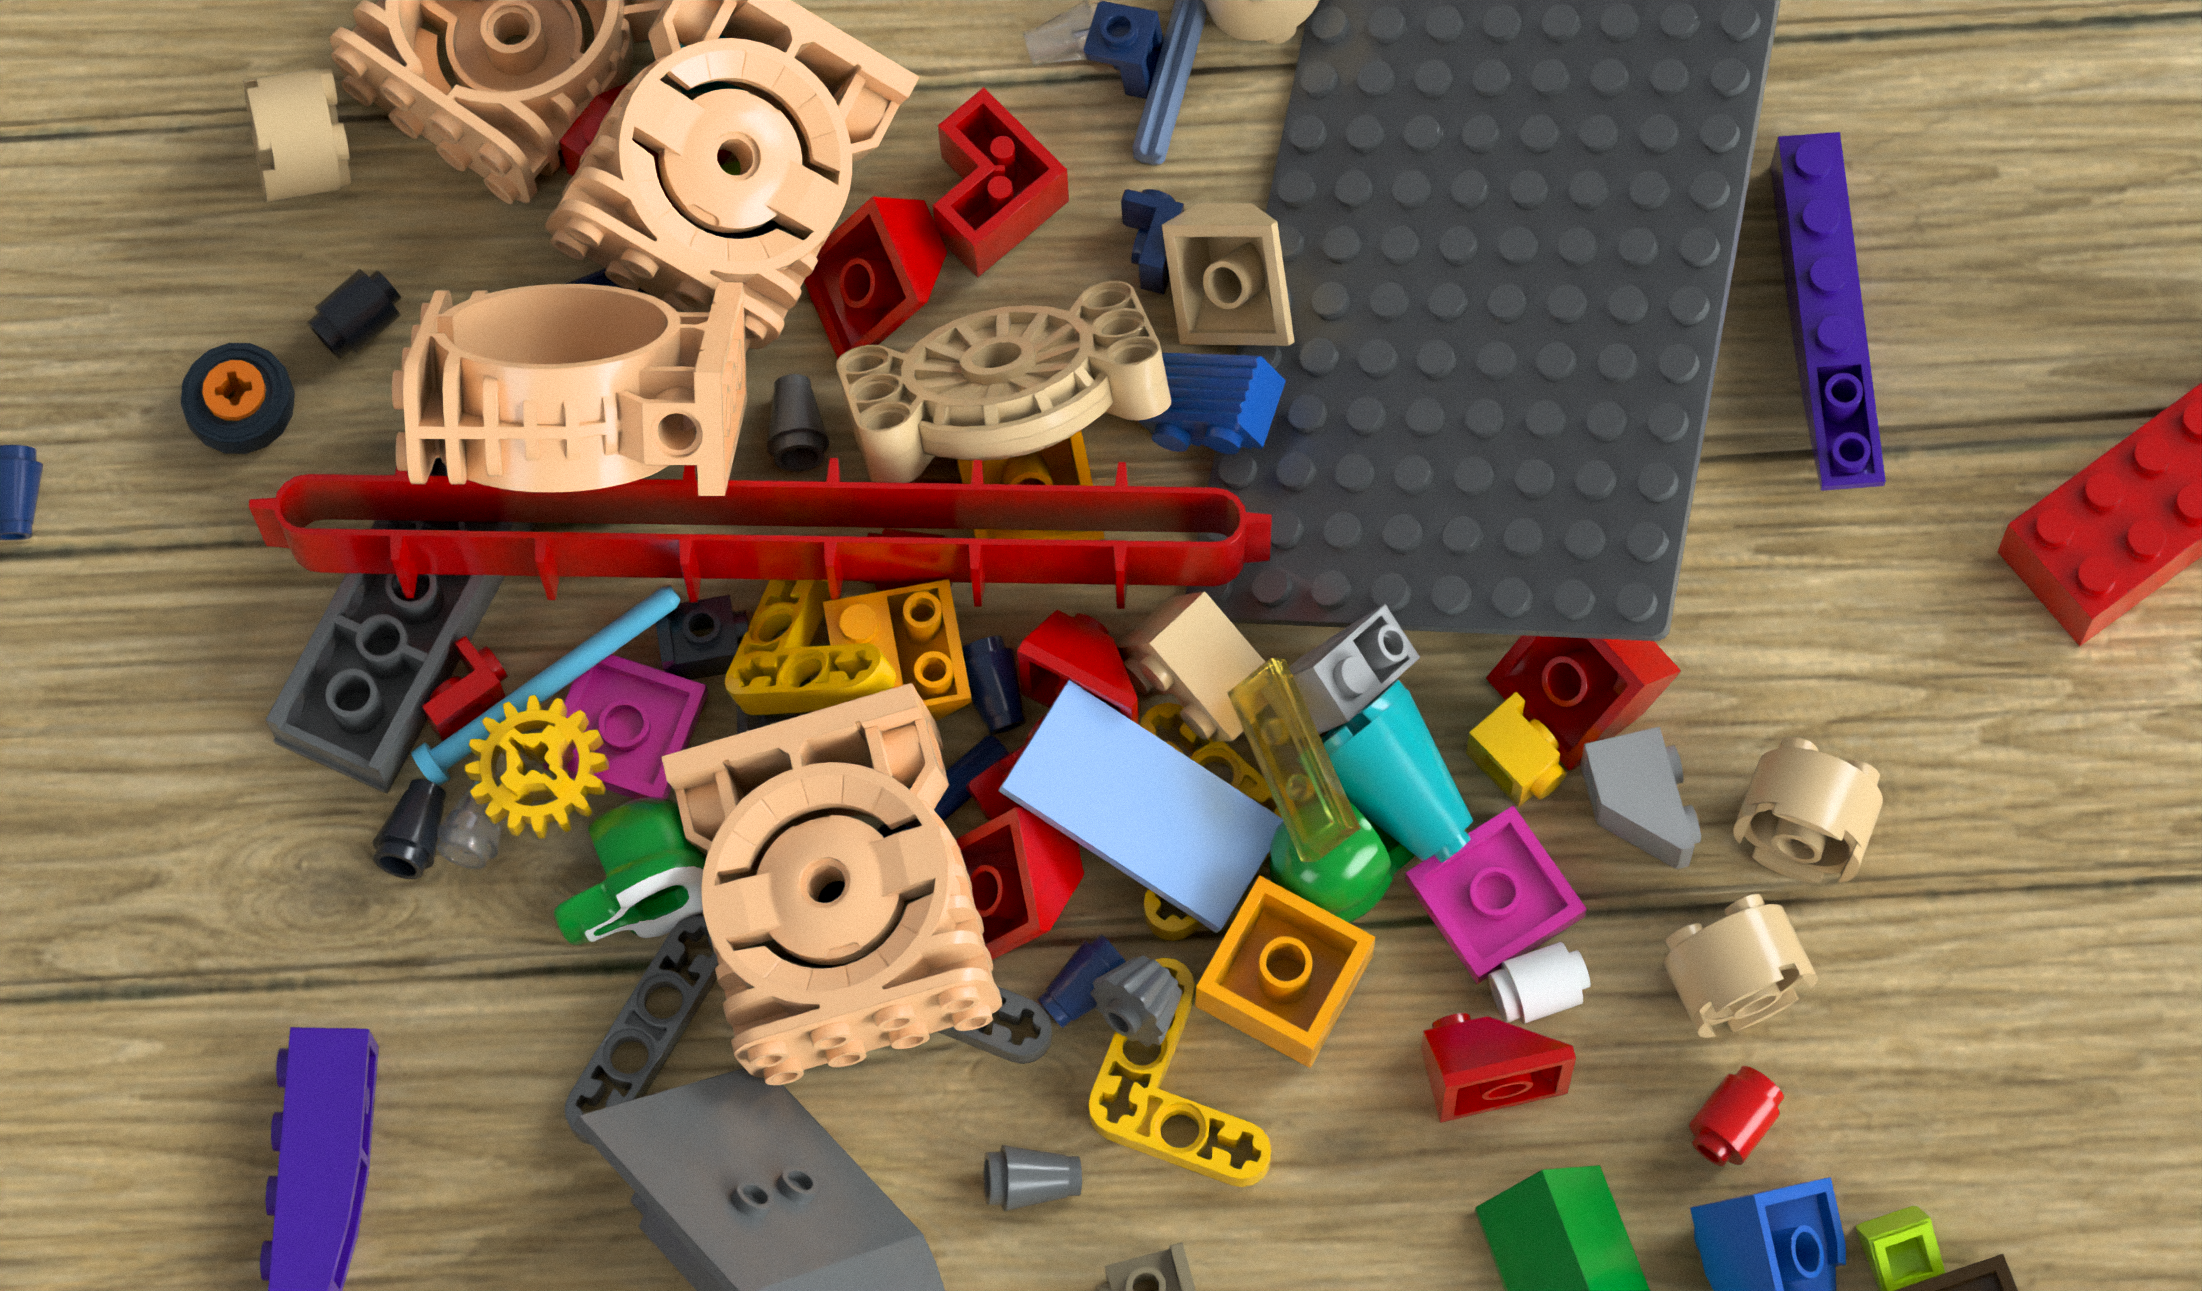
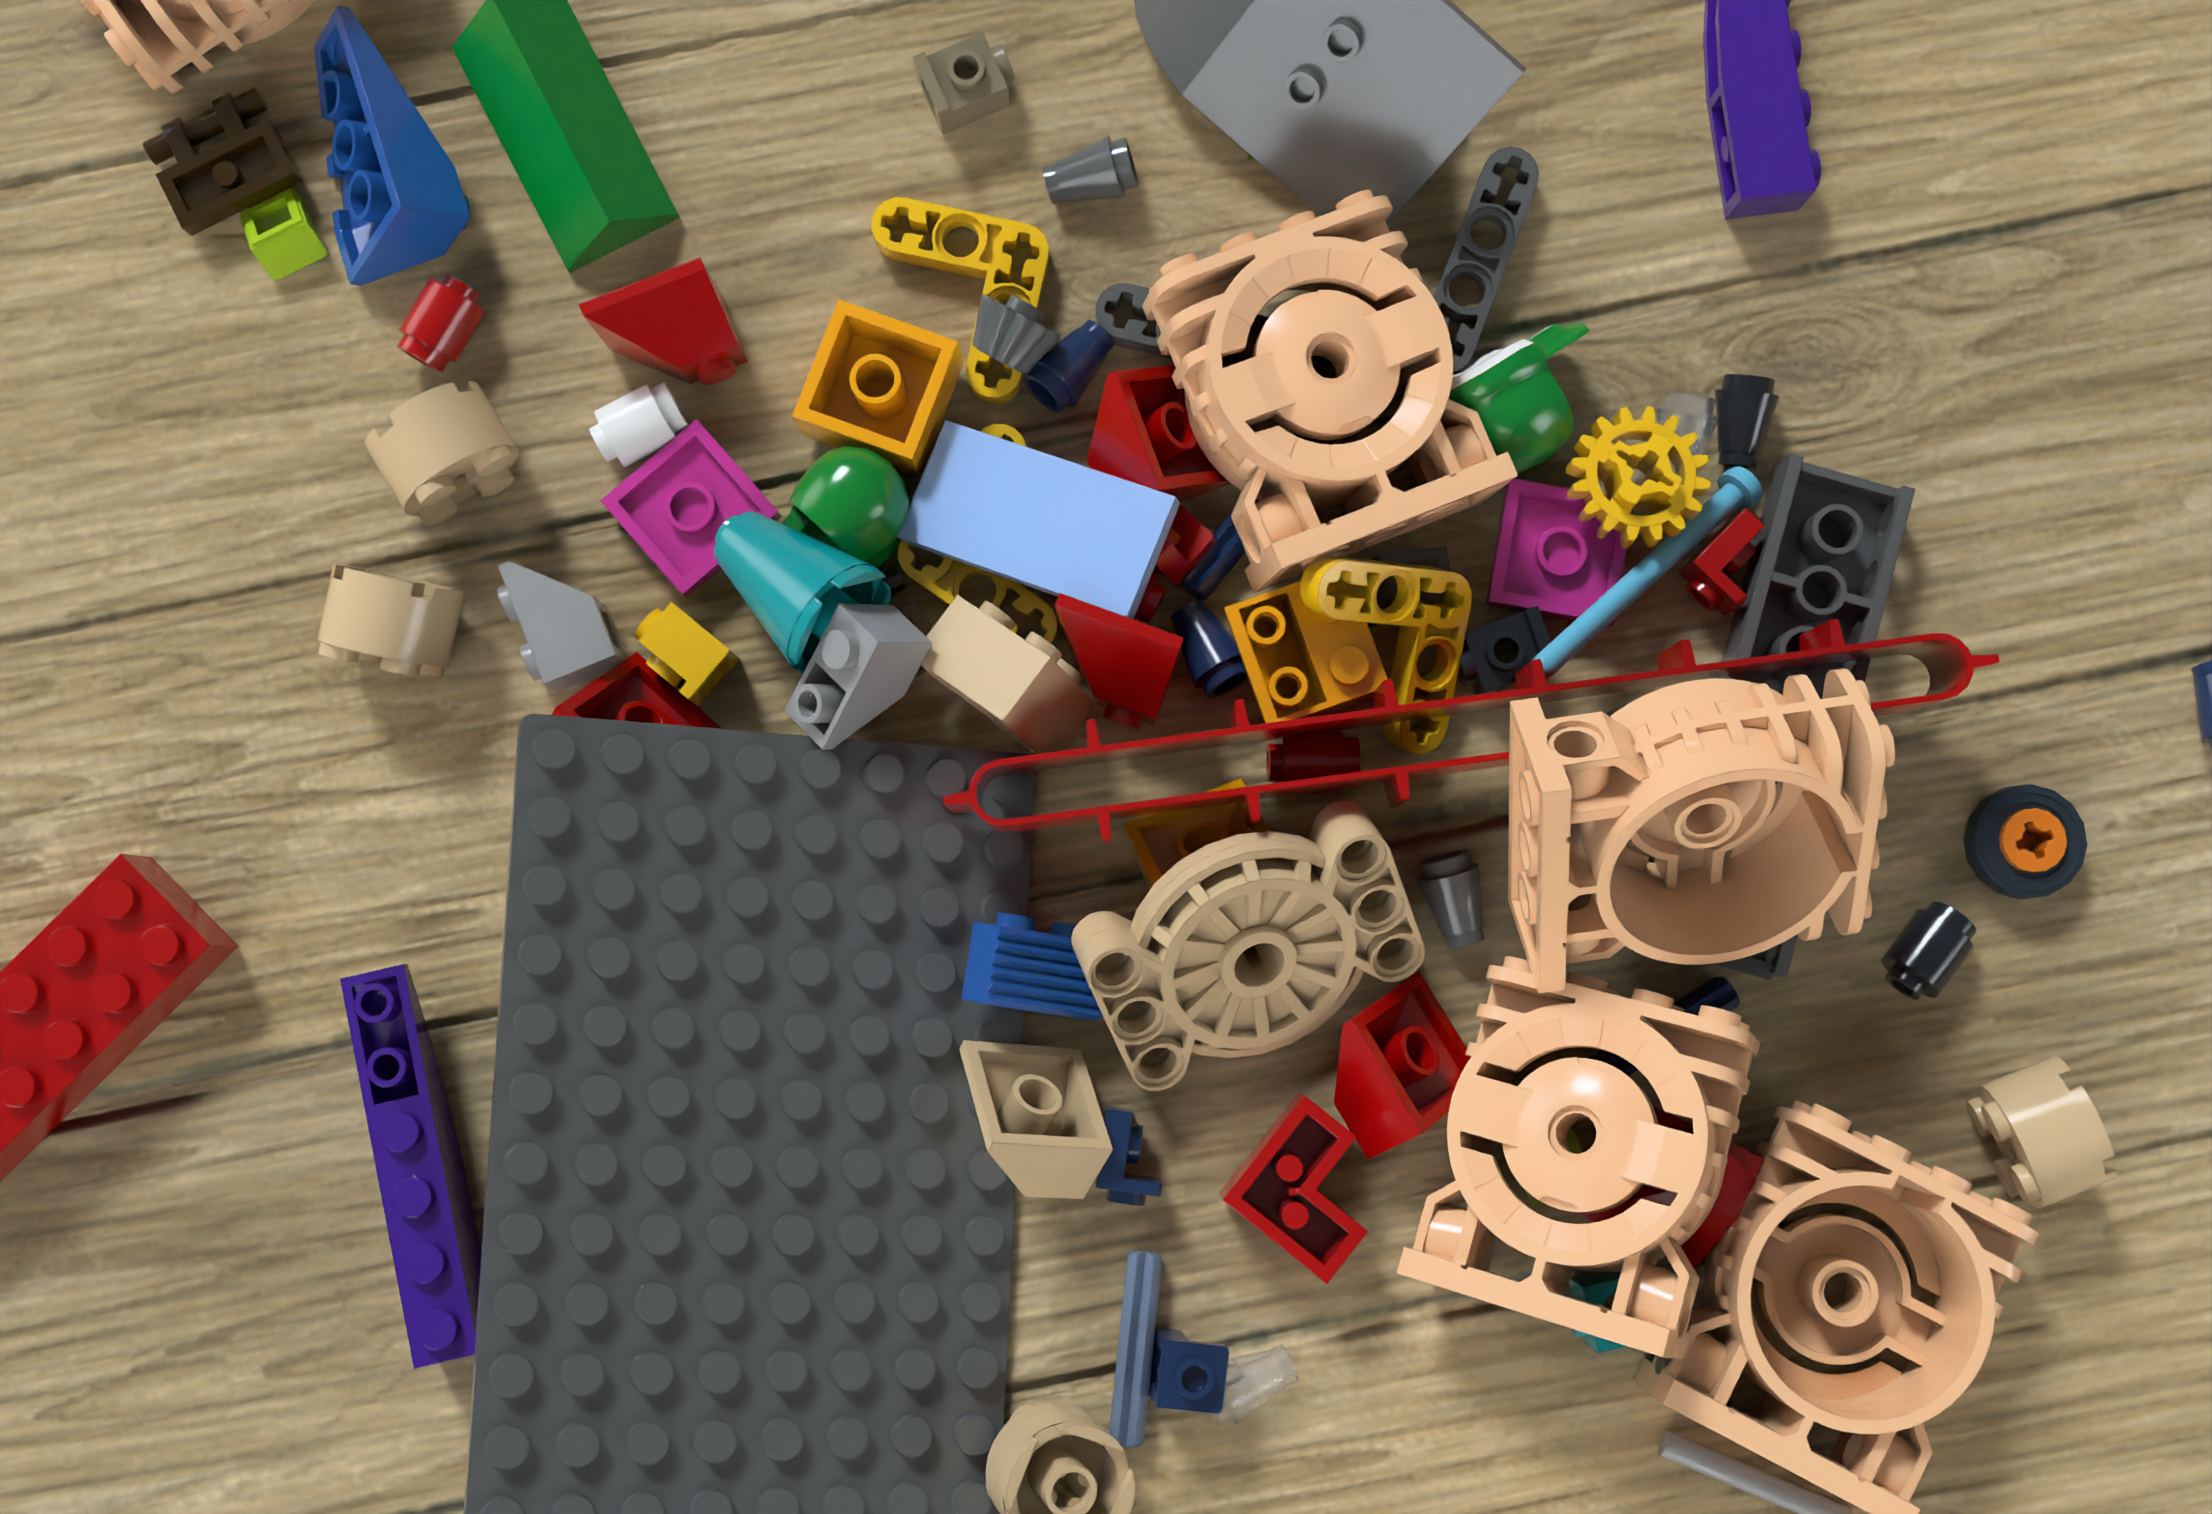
camera: 170 degrees right, 15 degrees up
clear yellow tile [1227,658,1361,862] -> none

